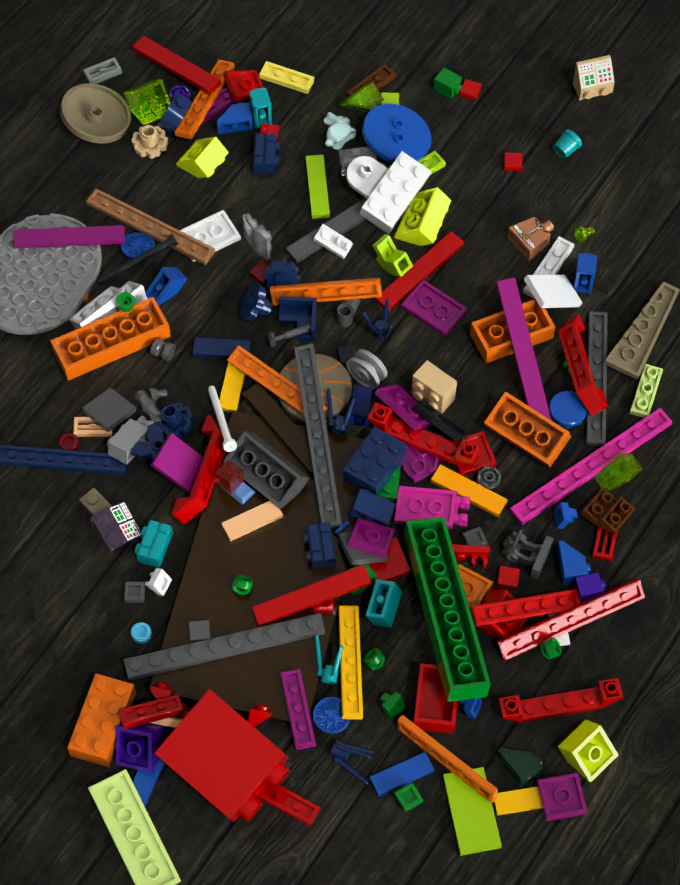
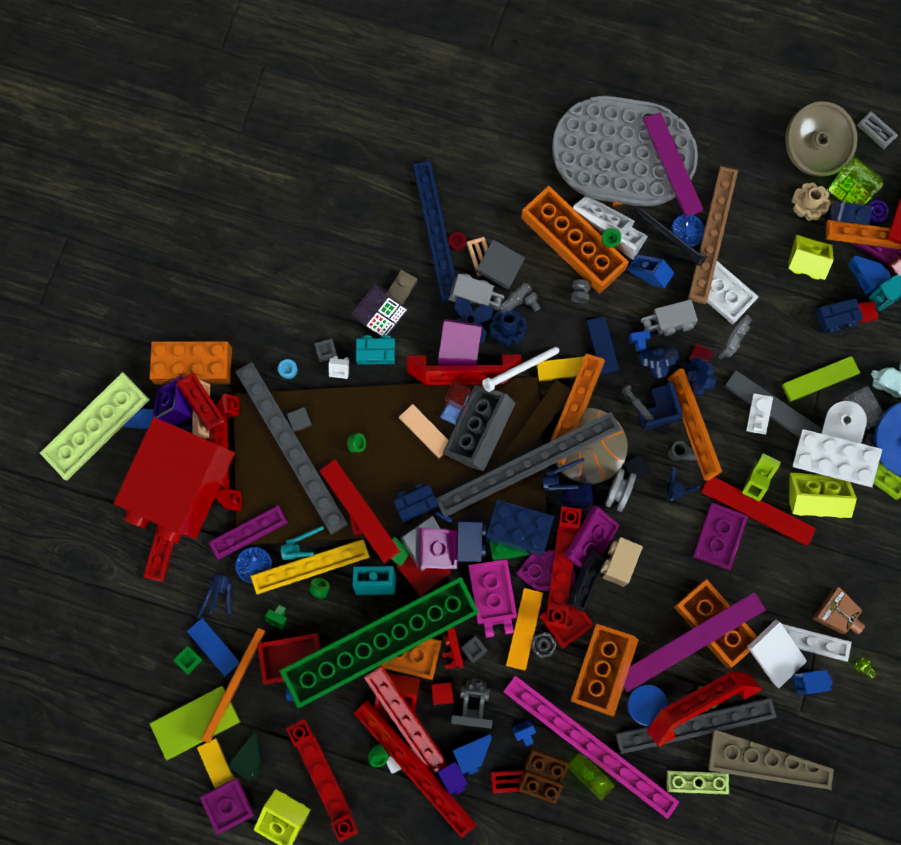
camera: 75 degrees right, 15 degrees up
none -> blue tile [628,331,651,352]
none -> light grey brick [641,300,698,336]

